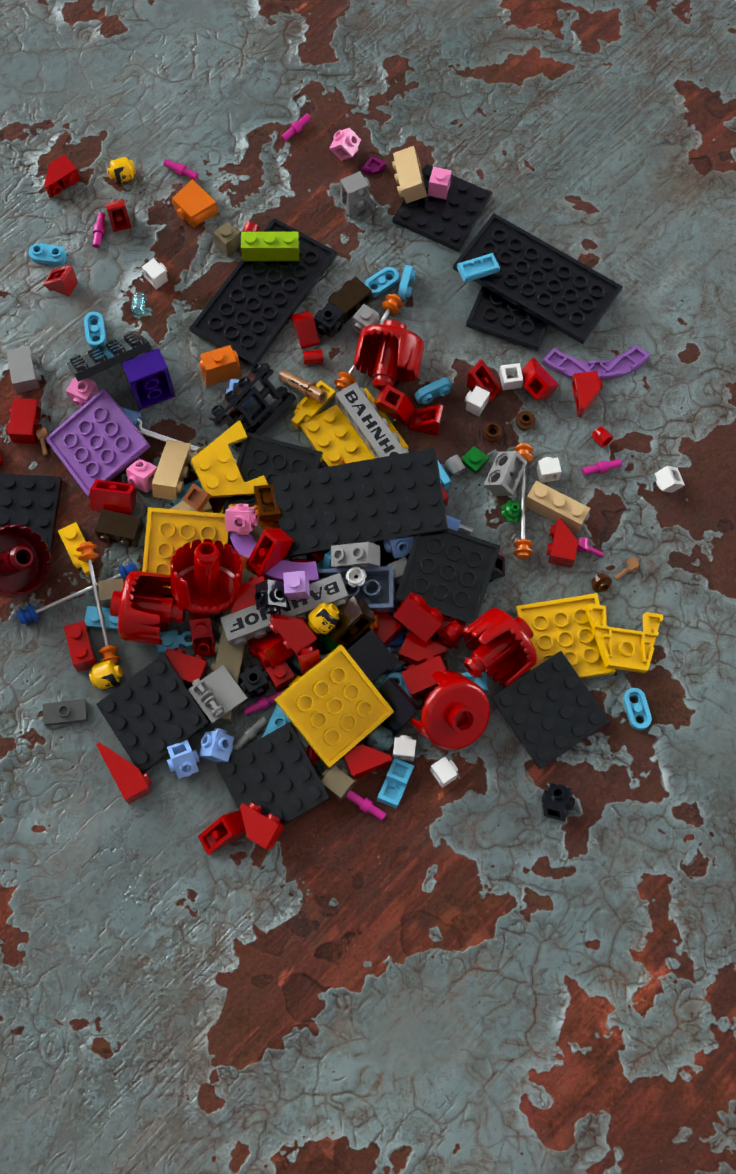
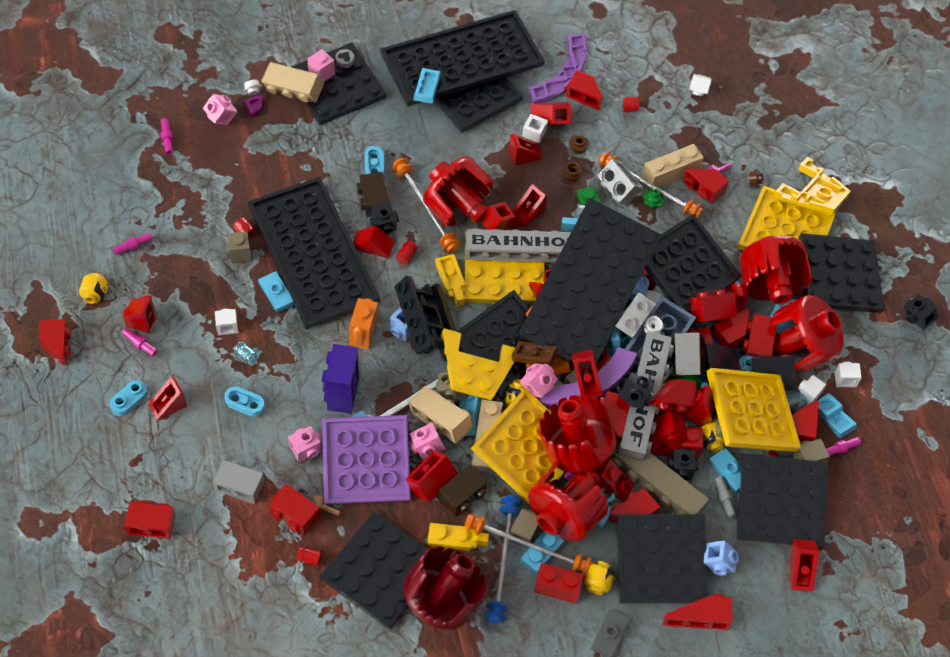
camera: 60 degrees left, 10 degrees down
black plate [67,331,152,382] -> none
orange torso [172,179,218,228] -> none
dark orange plate [182,483,211,512] -> none
light grey hinge [188,665,248,724] -> none
light blue brick [199,728,234,763] -> none
red slope [240,802,285,850] -> none
lime brick [241,232,299,261] -> none
dark pink bar [243,690,283,716] -> none
medium nougat pin [279,370,328,403] -> none
lavender brick [283,571,310,600] -> none
yellow head [308,602,340,634] -> none
light grey brick [340,171,370,216] -> none
light grey brick [352,304,379,334] -> none
medium azure plate [398,265,416,301] -> none
medium azure plate [414,377,452,404] -> none
white plate [465,386,490,416] -> none
white plate [536,457,562,483] -> none
dark pink bar [582,459,622,476] -> none
medium nougat hand [614,557,639,580] -> none
medium azure plate [623,688,652,731] -> none
none -> white plate [244,80,262,96]
none -> medium azure plate [258,271,294,313]
none -> light grey tile [336,49,354,68]

